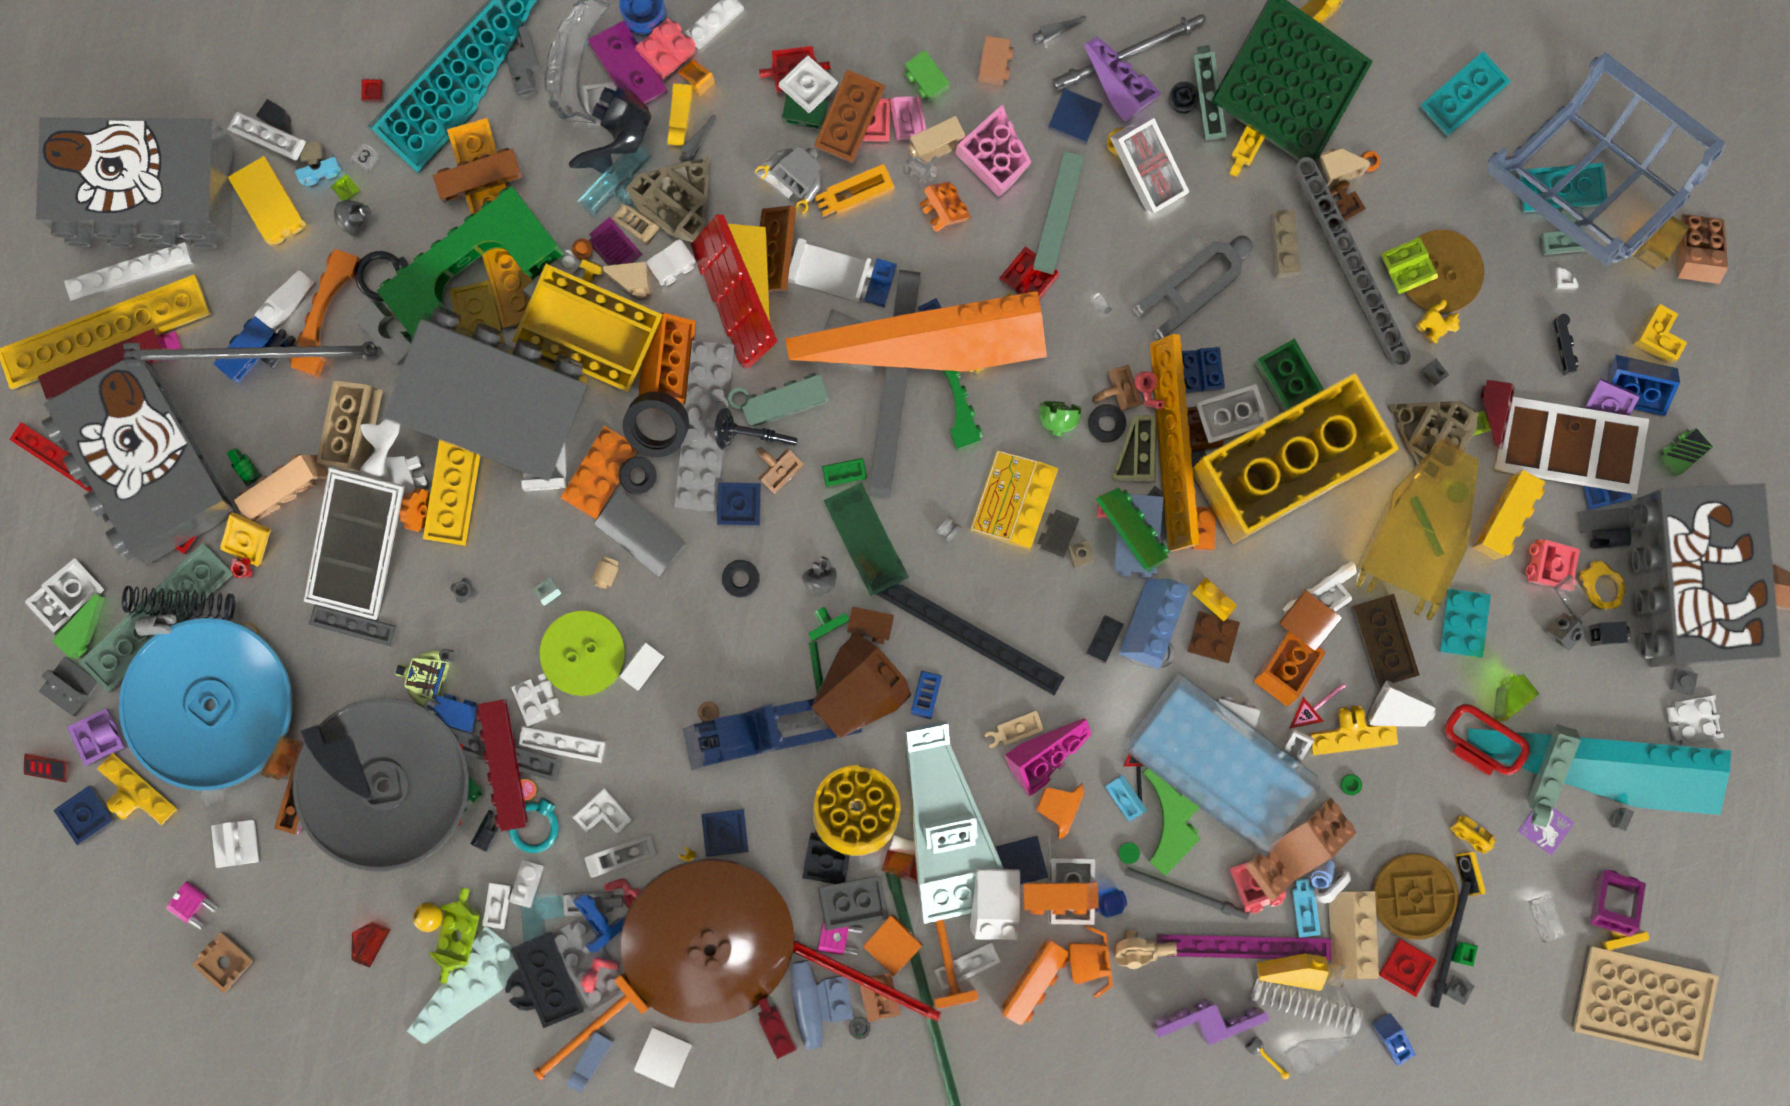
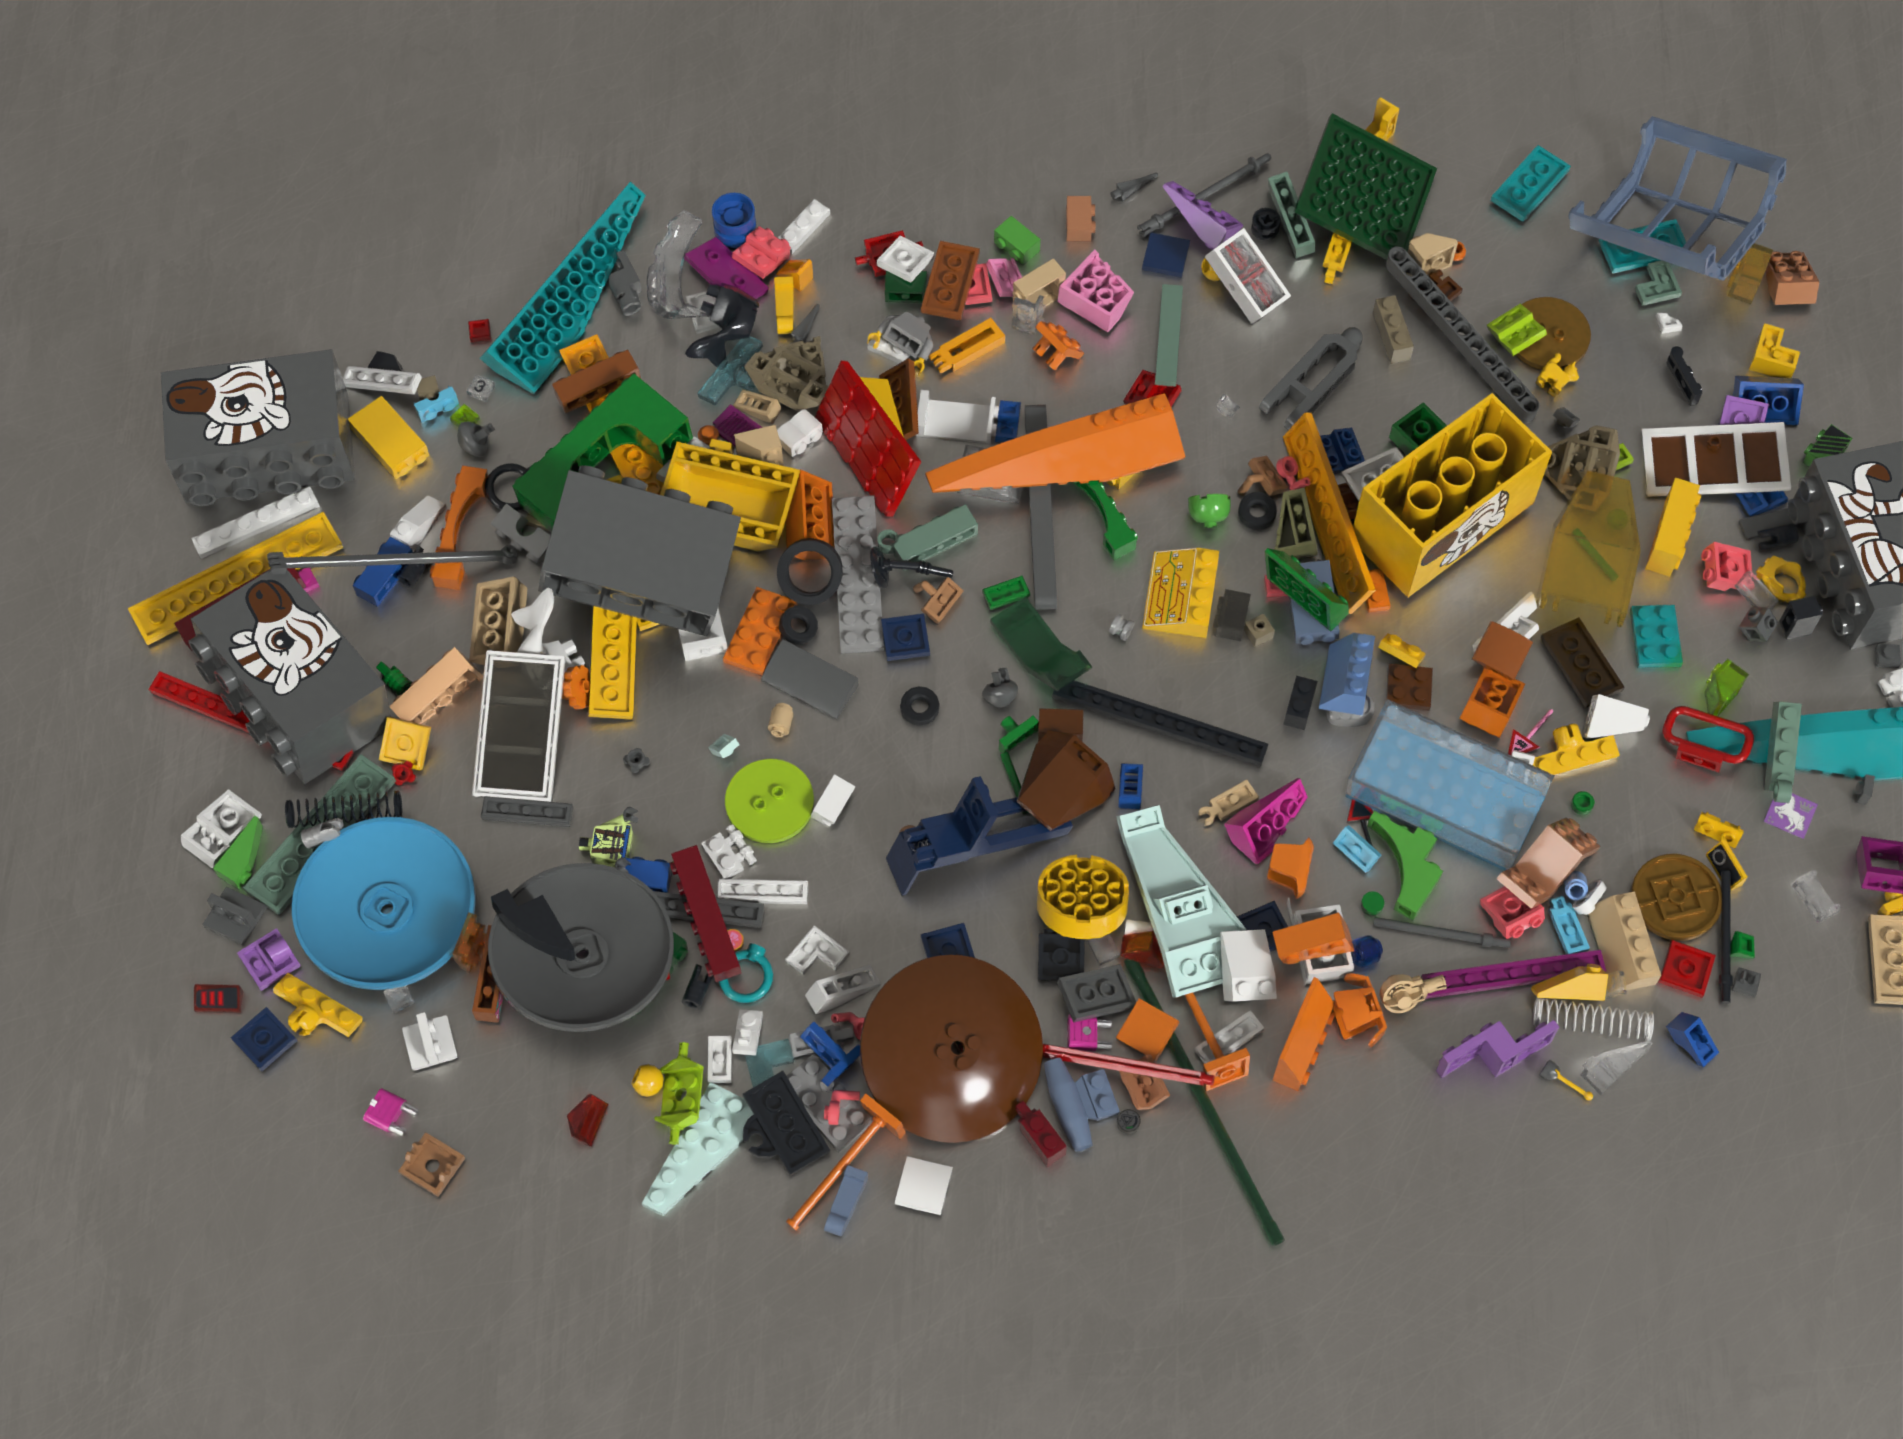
camera: 10 degrees left, 20 degrees down
dark red slope [1481,380,1515,449] -> none

